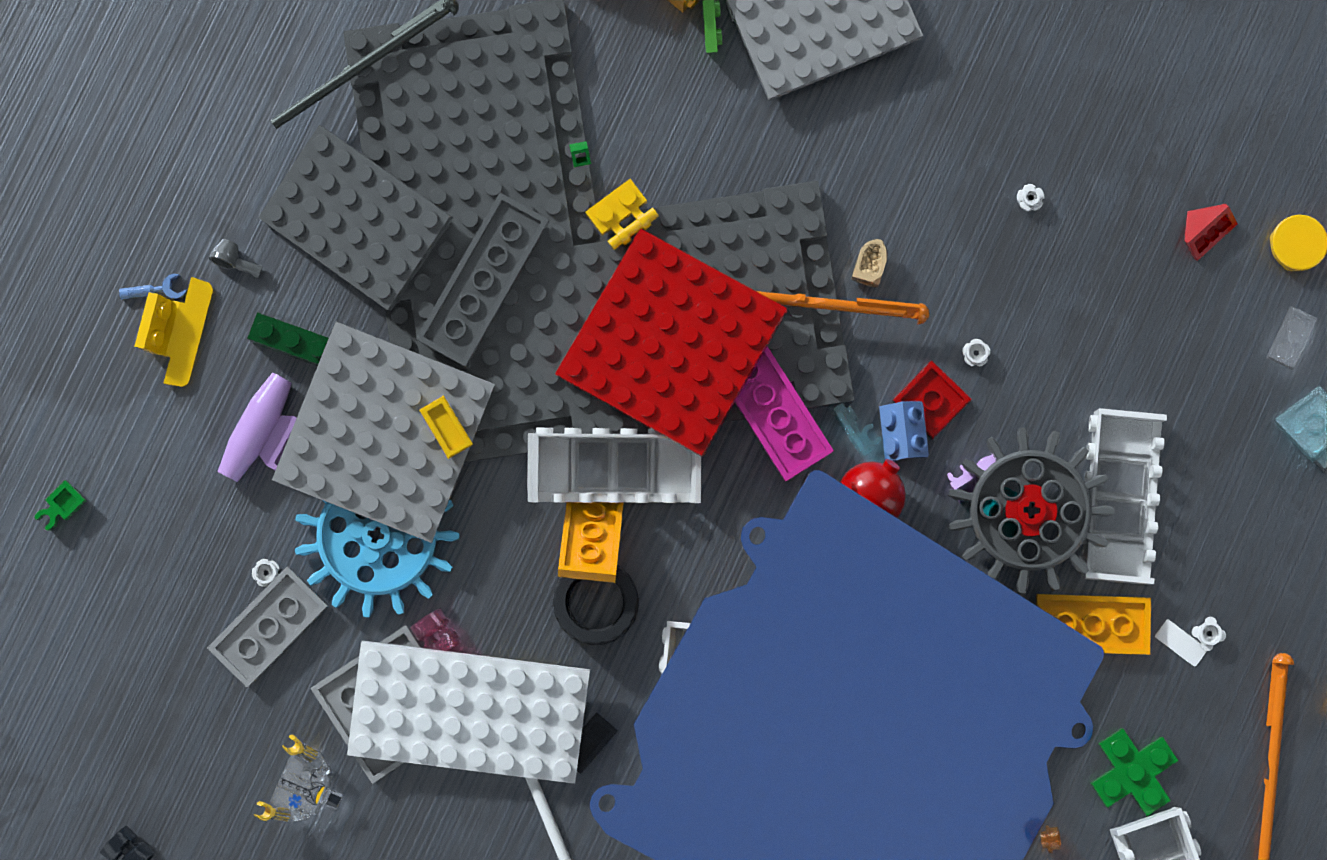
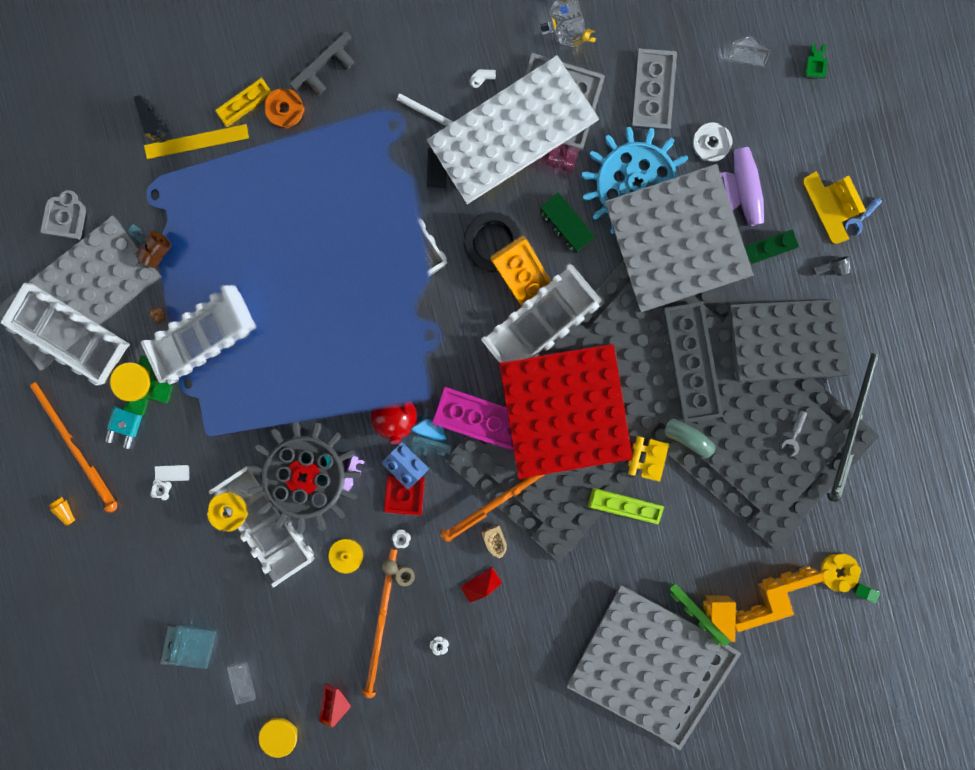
camera: 140 degrees right, 5 degrees up
white plate [252,559,279,587] -> none
yellow tile [419,395,473,459] -> none
green piece [569,141,591,168] -> none
light orange plate [1036,594,1151,655] -> none
none -> teal piece [105,406,142,449]
none -> yellow tile [110,363,150,401]
none -> window [141,286,256,384]
none -> yellow plate [207,492,248,531]
none -> yellow piece [329,539,363,573]
none -> orange bar [362,548,397,698]
none -> dark tan plate [382,560,415,586]
none -> dark azure piece [410,408,446,441]
none -> red slope [460,567,502,603]
none -> white arm [469,69,496,88]
none -> dark green brick [540,192,595,253]
none -> lime tile [587,488,664,525]
none -> sand green cylinder [665,419,715,458]
none -> white plate [692,123,732,162]
none -> clear slope [727,36,771,68]
none -> light grey piece [780,410,808,456]

